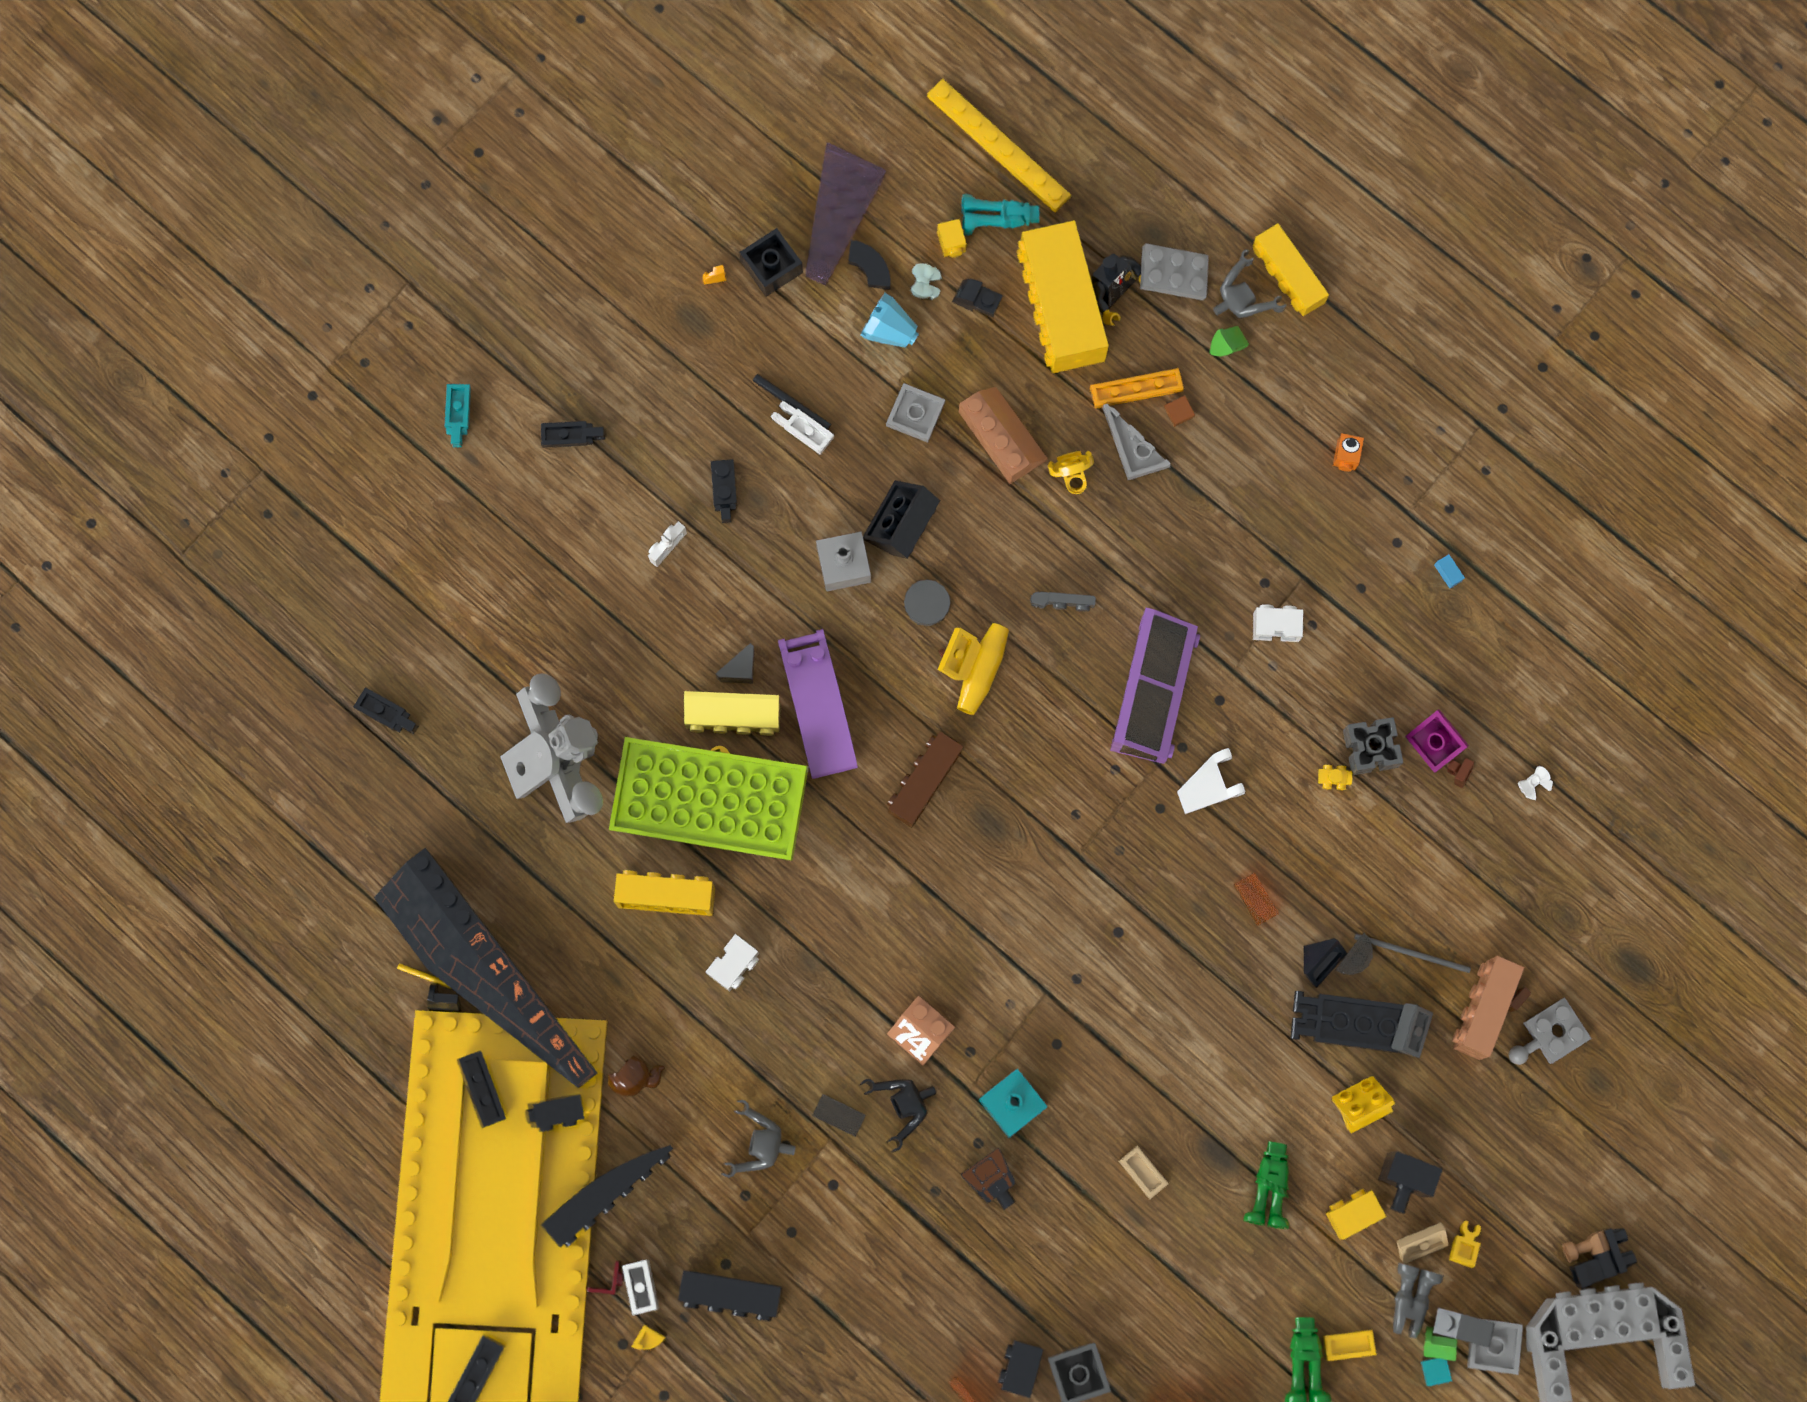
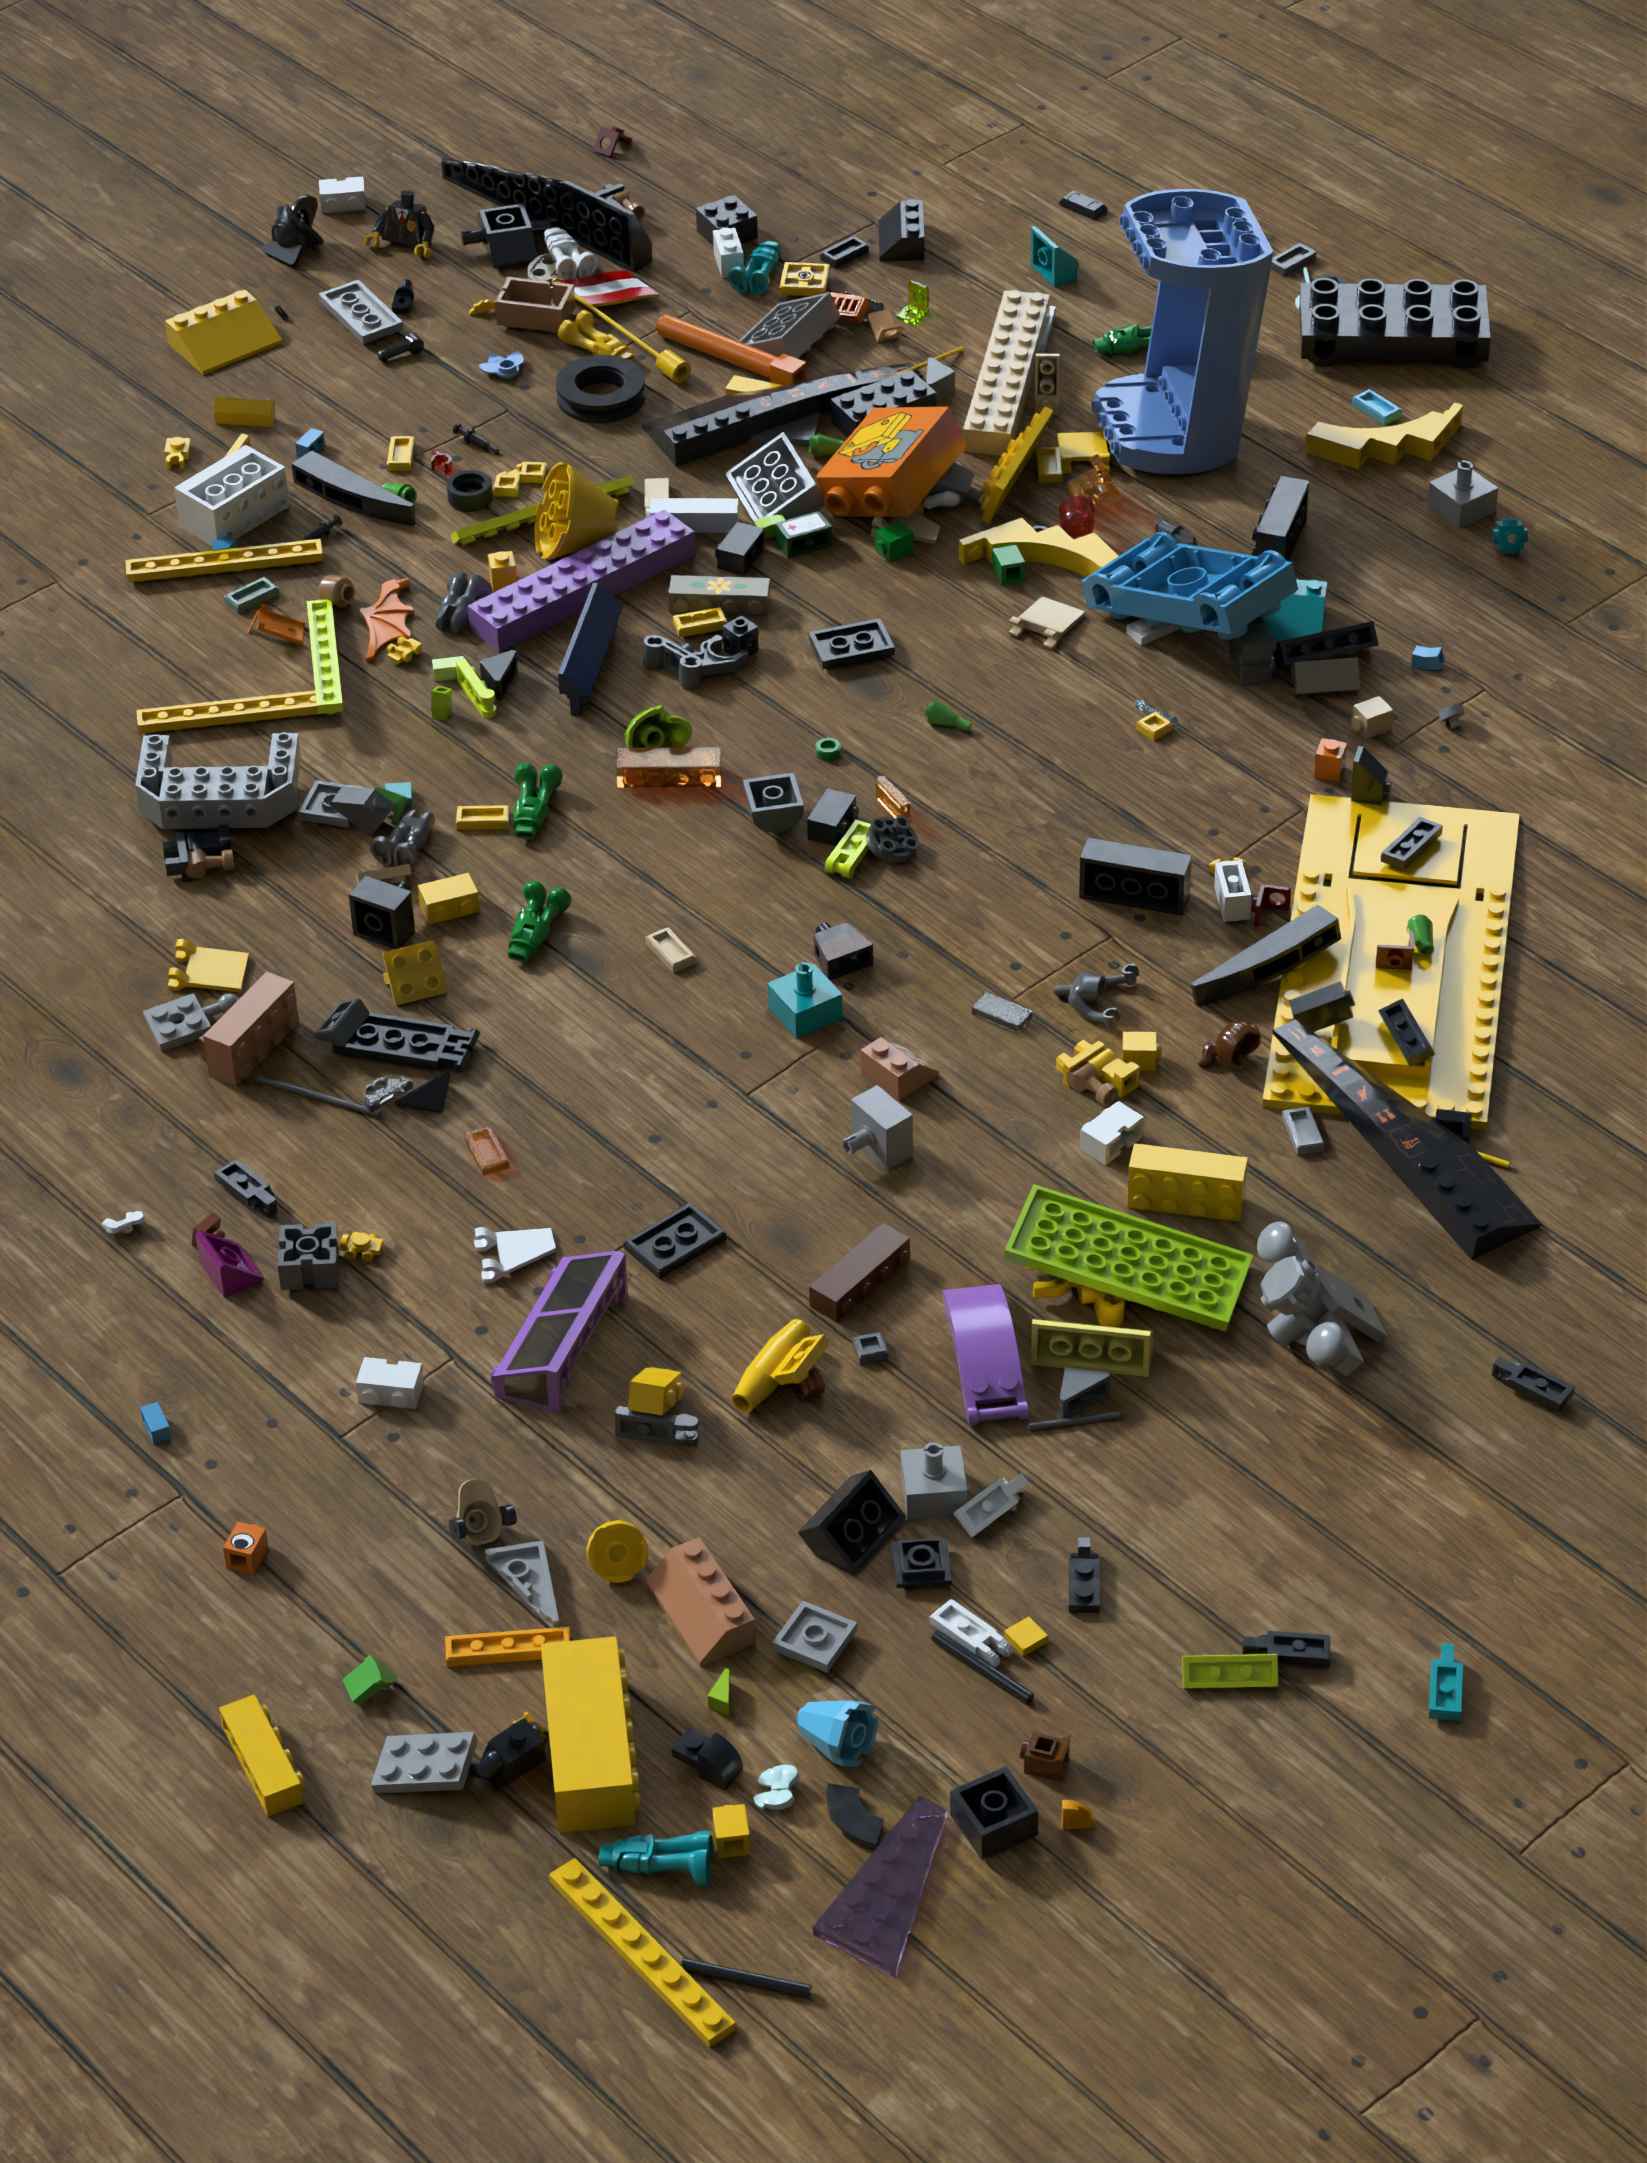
camera: 170 degrees left, 35 degrees down
white plate [648,522,687,567] -> none
black piece [859,1079,936,1153] -> none
dark grey tile [904,580,950,626] -> none
dark orange tile [1164,396,1195,427] -> none
dark grey piece [1213,249,1287,318] -> none
yellow plate [1449,1221,1481,1268] -> none
none -> yellow flag [168,939,249,993]
none -> black hinge [214,1159,278,1217]
none -> tan cap [449,1479,517,1546]
none -> black tile [623,1202,727,1279]
none -> yellow hinge [628,1367,684,1416]
none -> black bar [681,1958,812,1998]
none -> lime piece [707,1668,730,1716]
none -> neon yellow plate [824,820,871,879]
none -> light grey brick [841,1085,913,1170]
none -> dark grey tile [852,1332,888,1365]
none -> dark grey tile [866,816,919,863]
none -> black piece [892,1538,952,1589]
none -> white hinge [953,1473,1029,1538]
none -> yellow tile [1004,1616,1048,1657]
none -> reddish brown window [1020,1732,1070,1782]
none -> dark grey axle [1026,1411,1124,1431]
none -> yellow hips [1056,1040,1140,1107]
none -> yellow brick [1122,1032,1162,1071]
none -> neon yellow plate [1182,1654,1278,1688]
none -> light grey tile [1282,1107,1325,1155]
none -> bracket [1376,930,1414,970]
none -> bright green cone [1406,915,1434,956]

